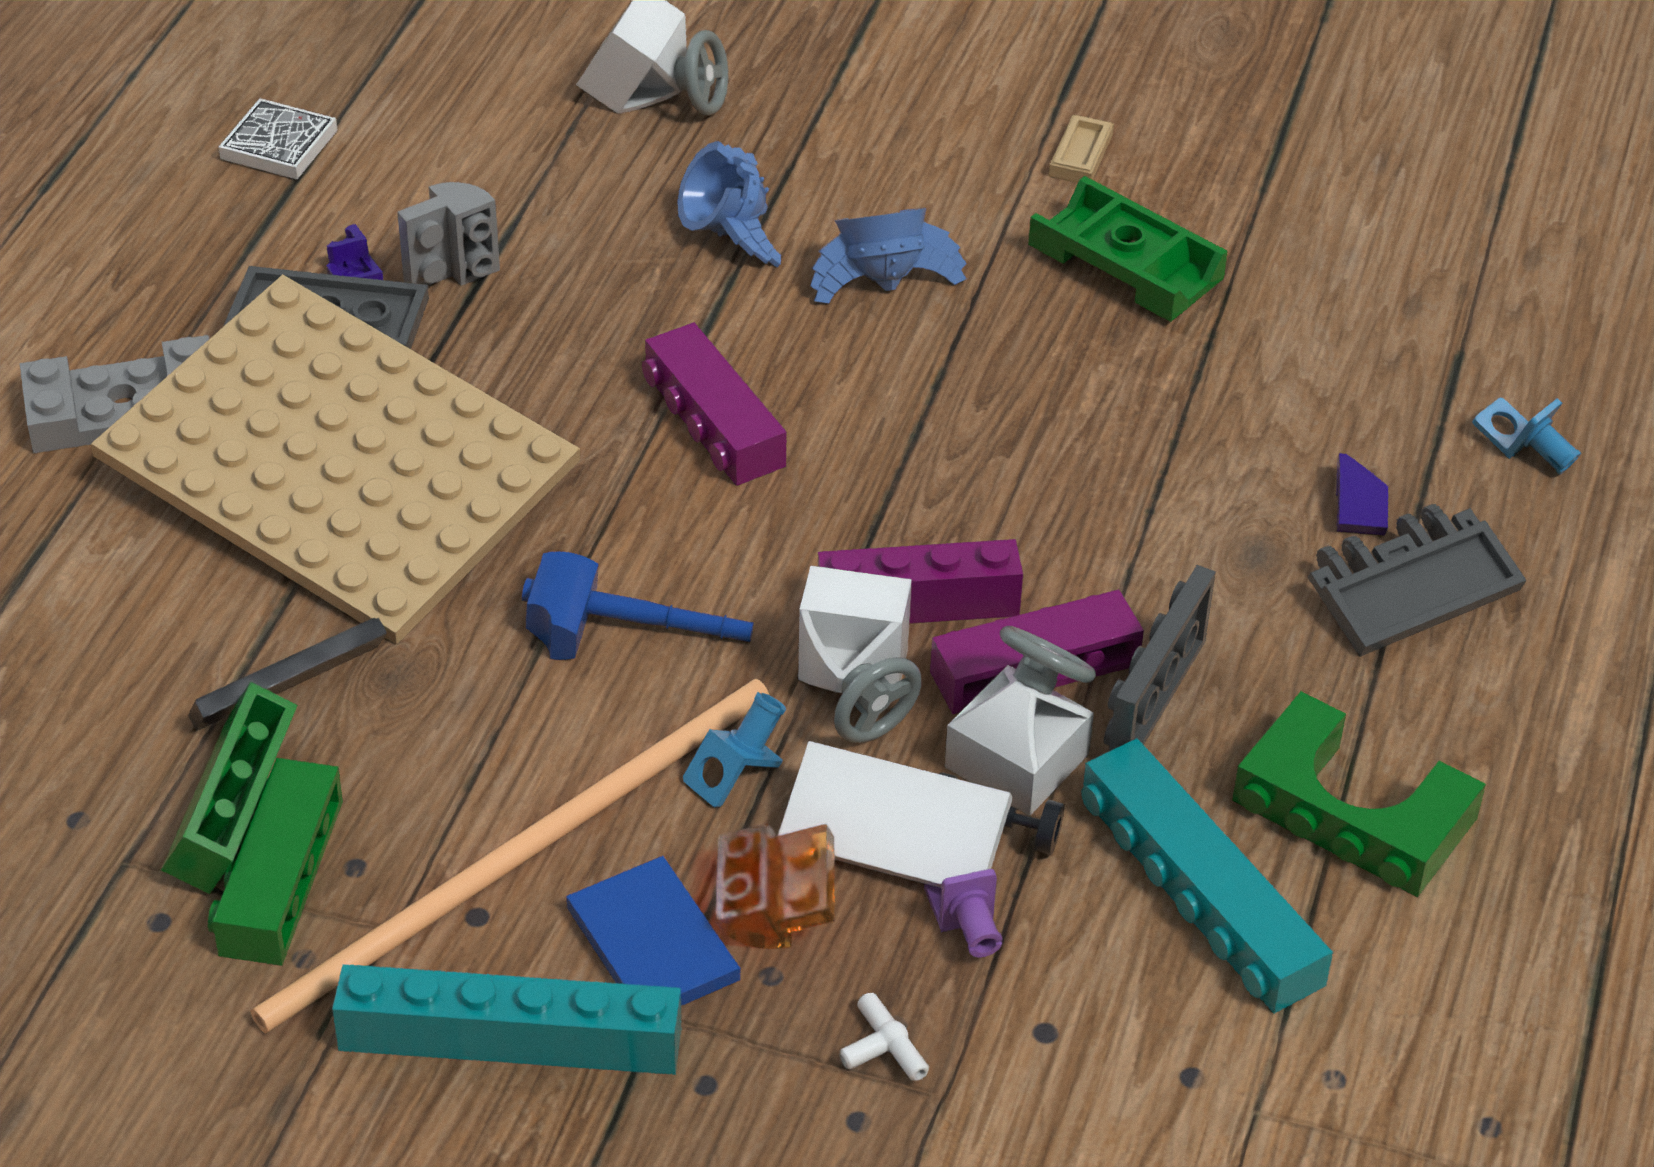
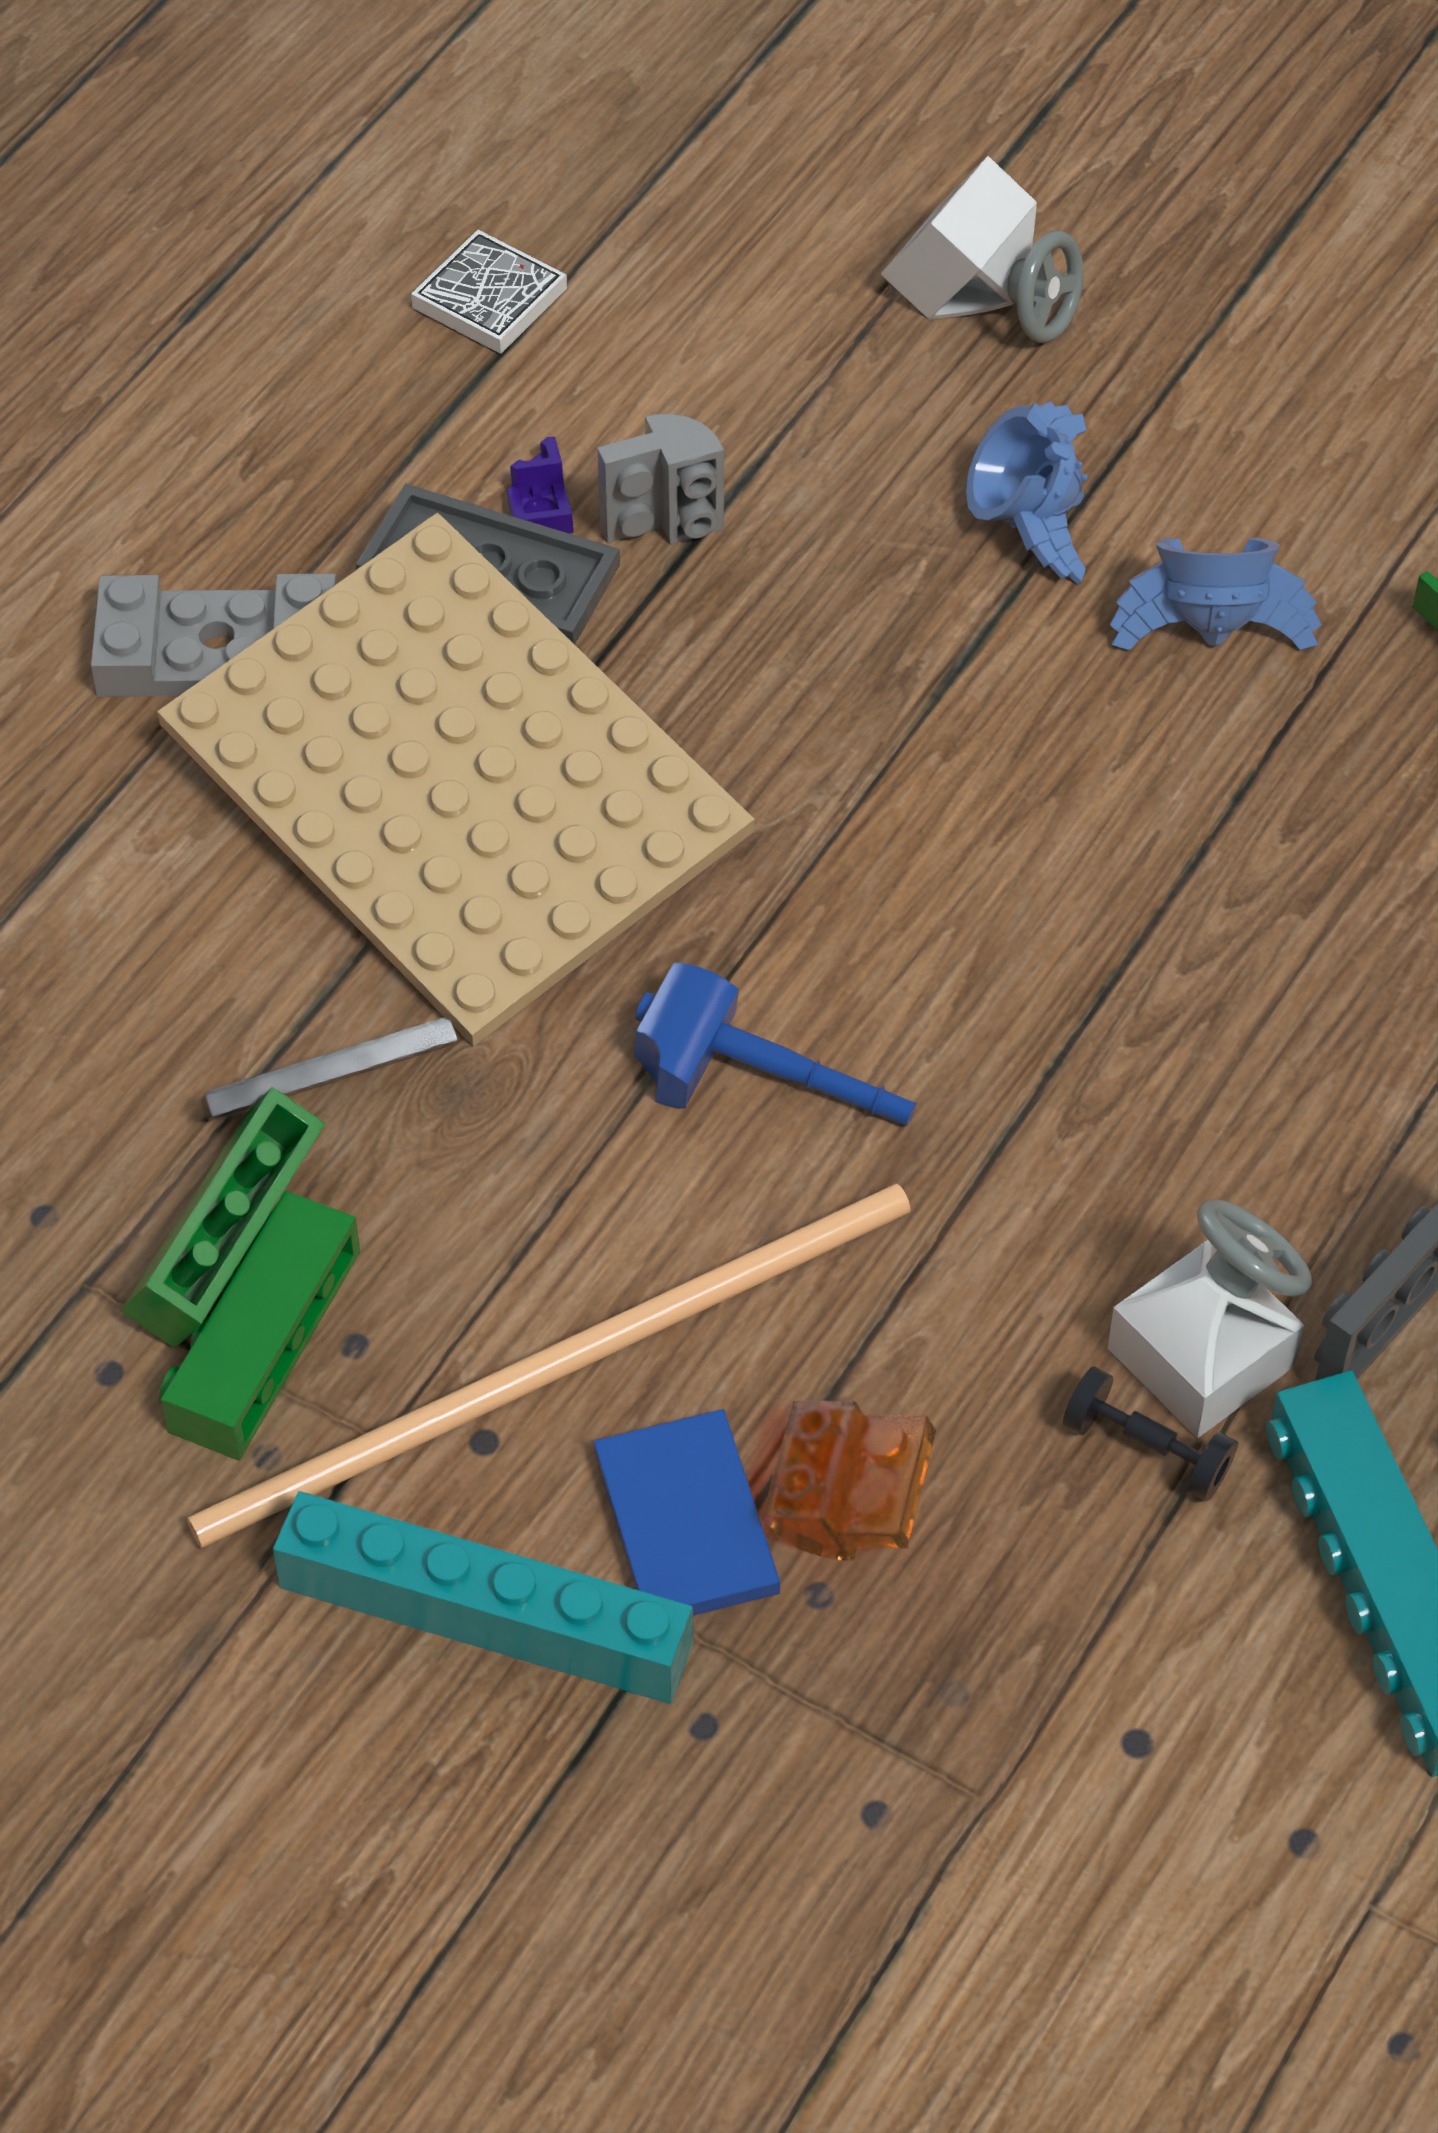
camera: 15 degrees right, 10 degrees up
magenta brick [642,322,787,486] -> none
dark azure bracket [683,692,786,807] -> none
white tile [777,741,1013,888] -> none
white piece [798,566,921,743] -> none
magenta brick [817,539,1023,624] -> none
white piece [840,993,929,1081] -> none
medium lavender bracket [924,869,1003,957] -> none
magenta brick [930,589,1144,714] -> none

